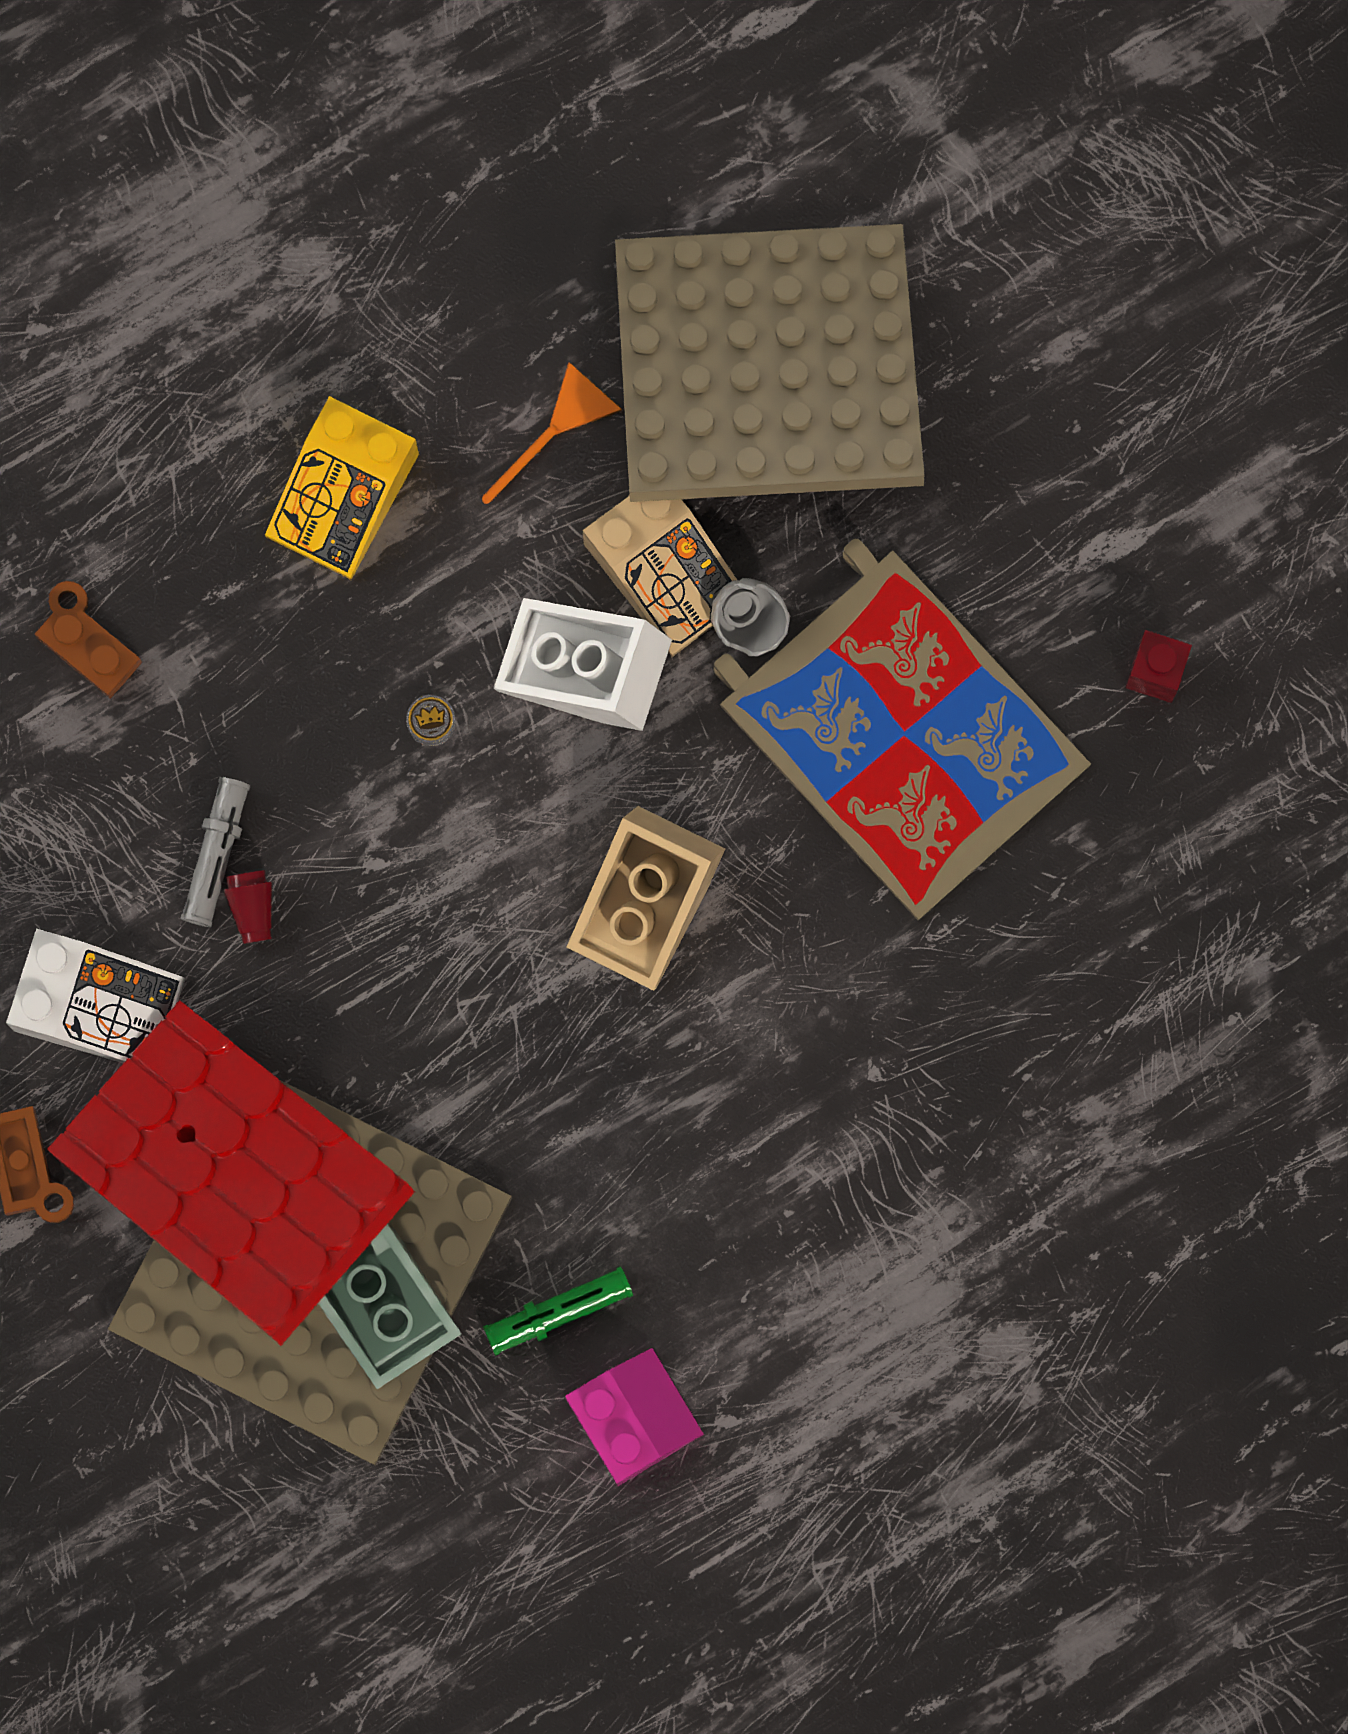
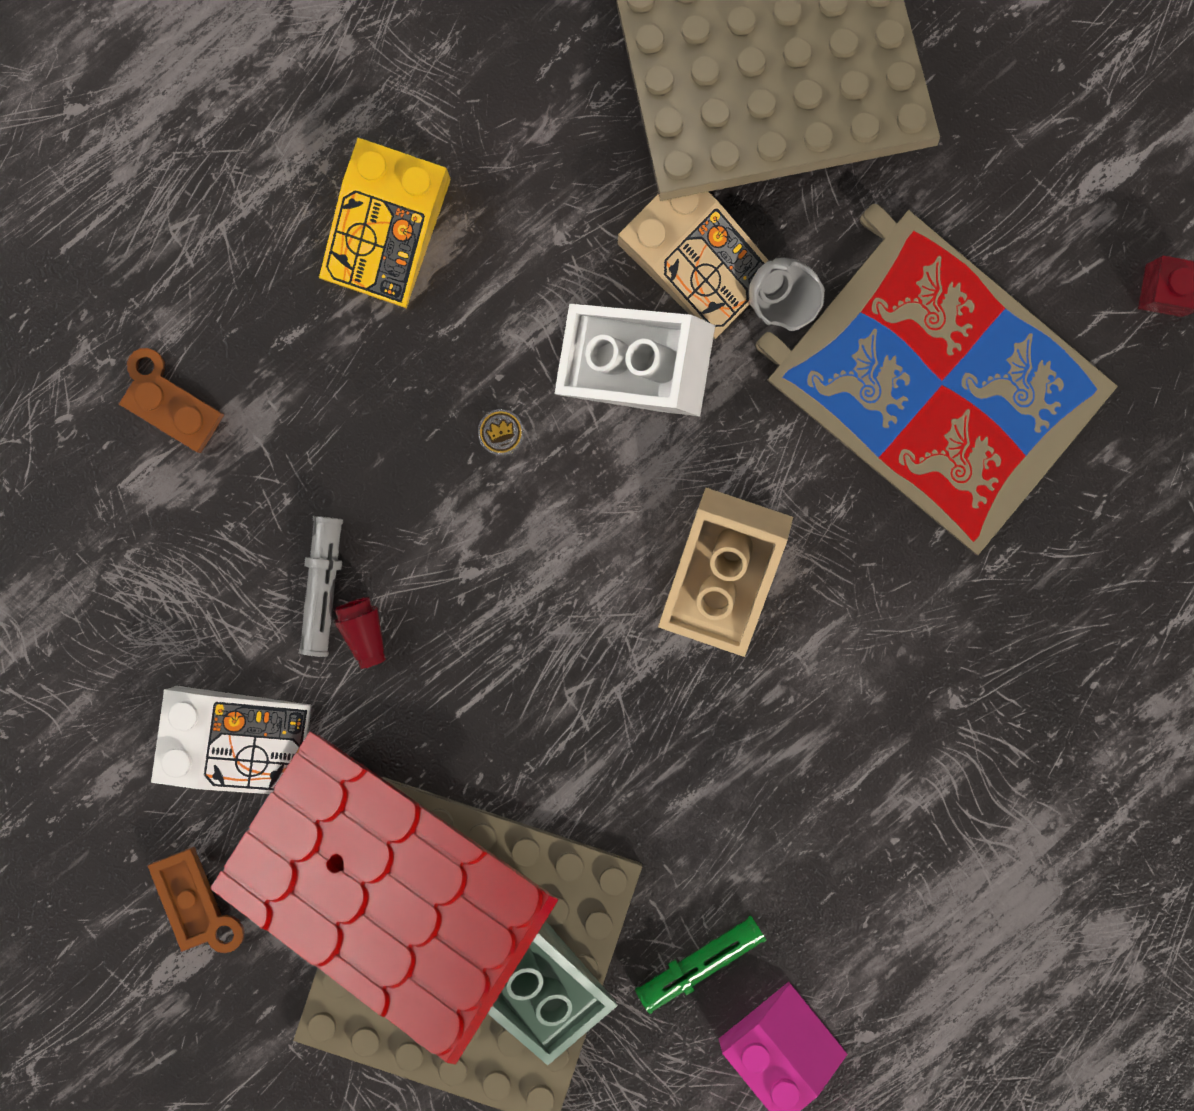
camera: 10 degrees left, 10 degrees up
orange piece [482,362,622,504] -> none

